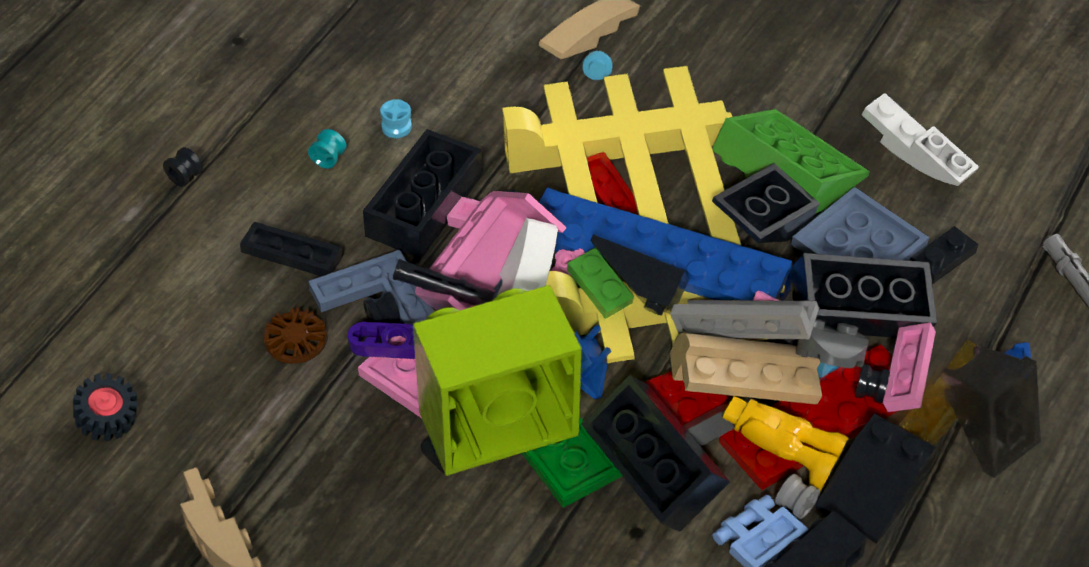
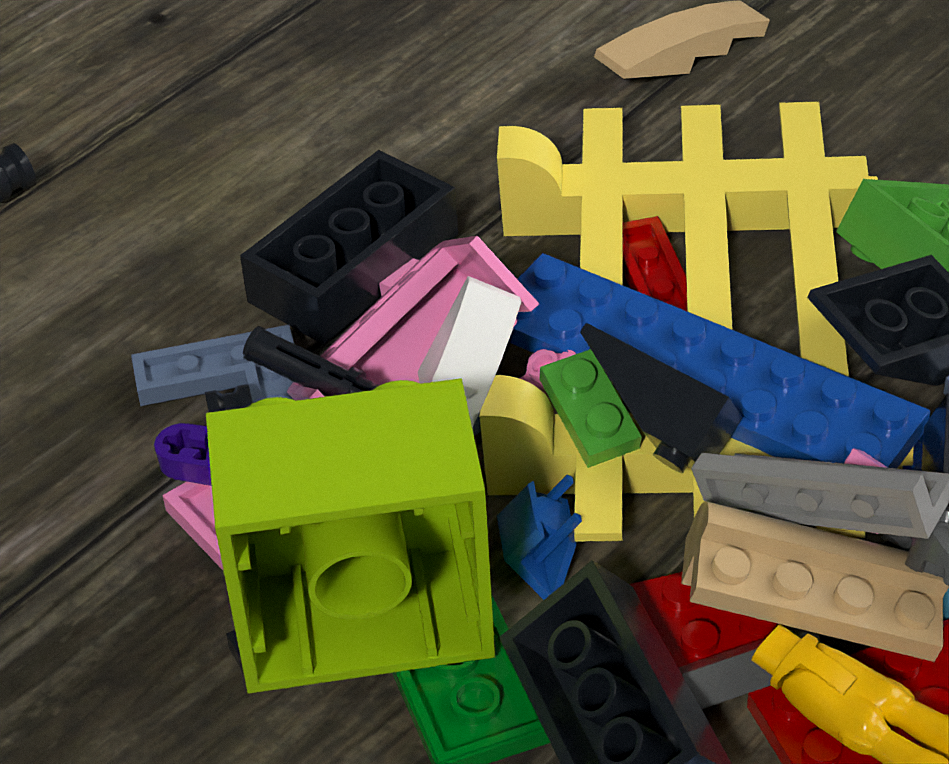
camera: 15 degrees right, 5 degrees down
black plate [240,222,343,277] -> none
reddish brown wheel [264,308,327,364] -> none
teal wheel [308,129,347,168] -> none
medium azure wheel [380,99,412,138] -> none
medium azure plate [583,51,612,80] -> none

